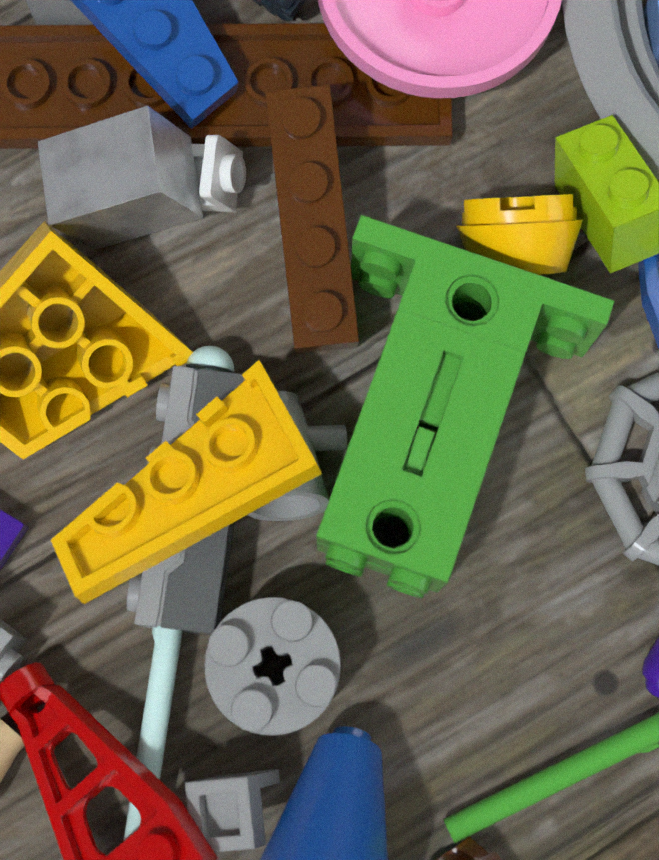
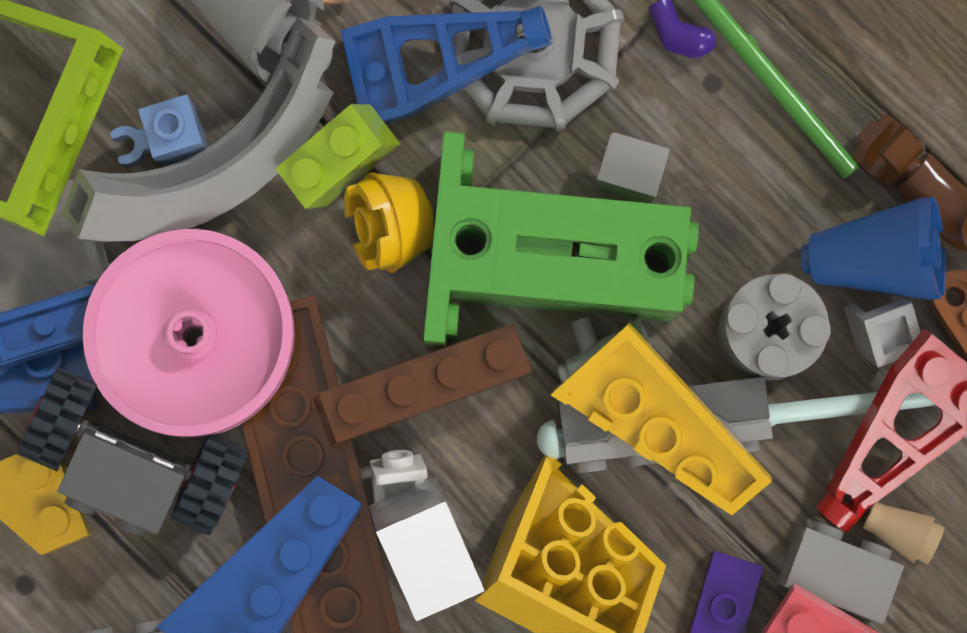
camera: 110 degrees left, 5 degrees up
none -> light grey panel [594,133,670,203]

